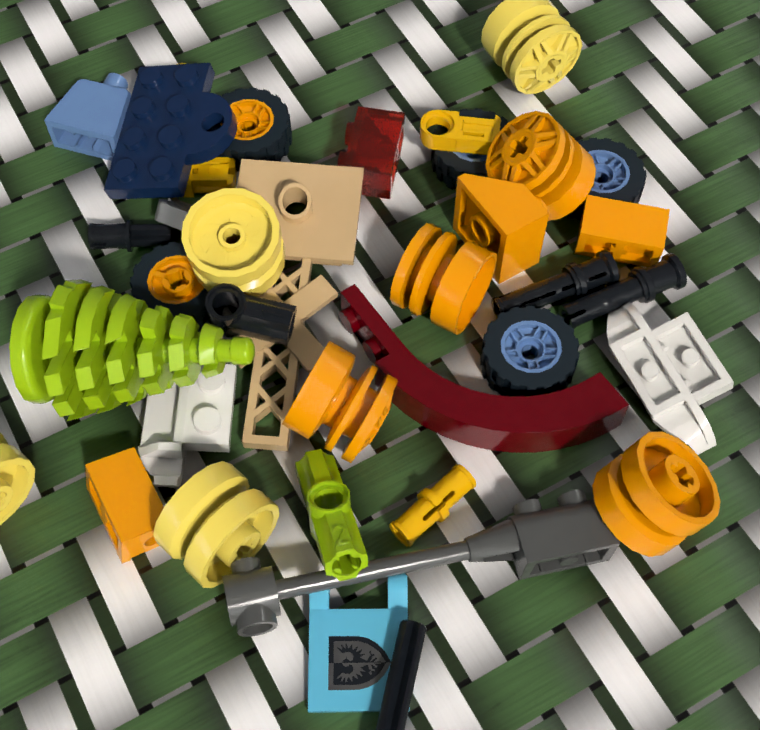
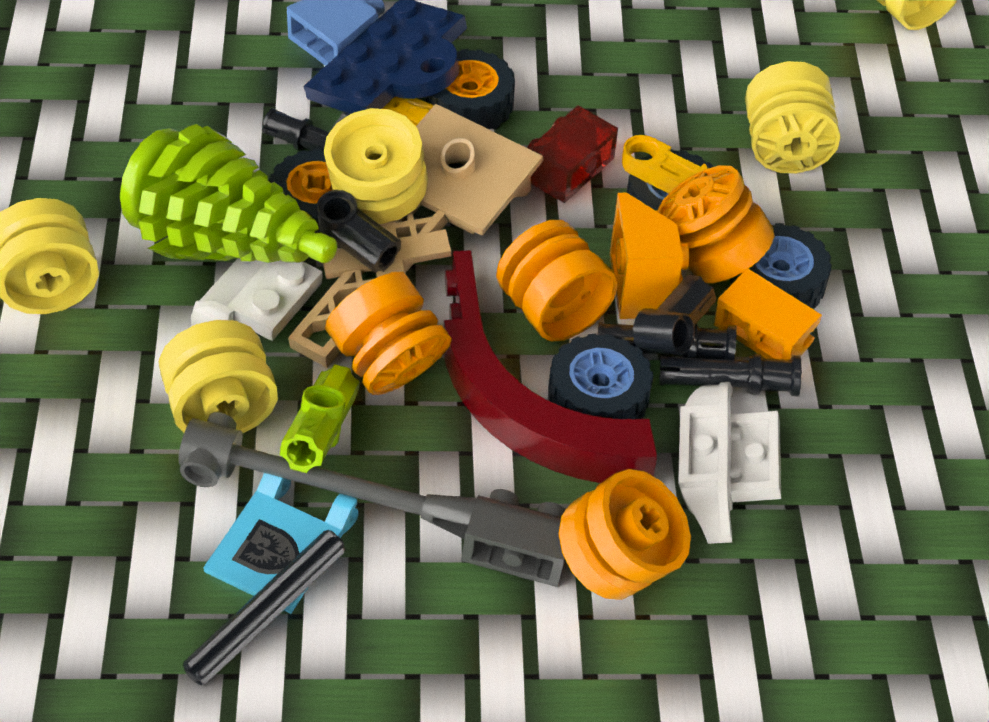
camera: 25 degrees right, 10 degrees down
light orange hinge [85,447,164,564] -> none
yellow pin [389,464,476,547] -> none
none -> black piece [633,275,717,355]

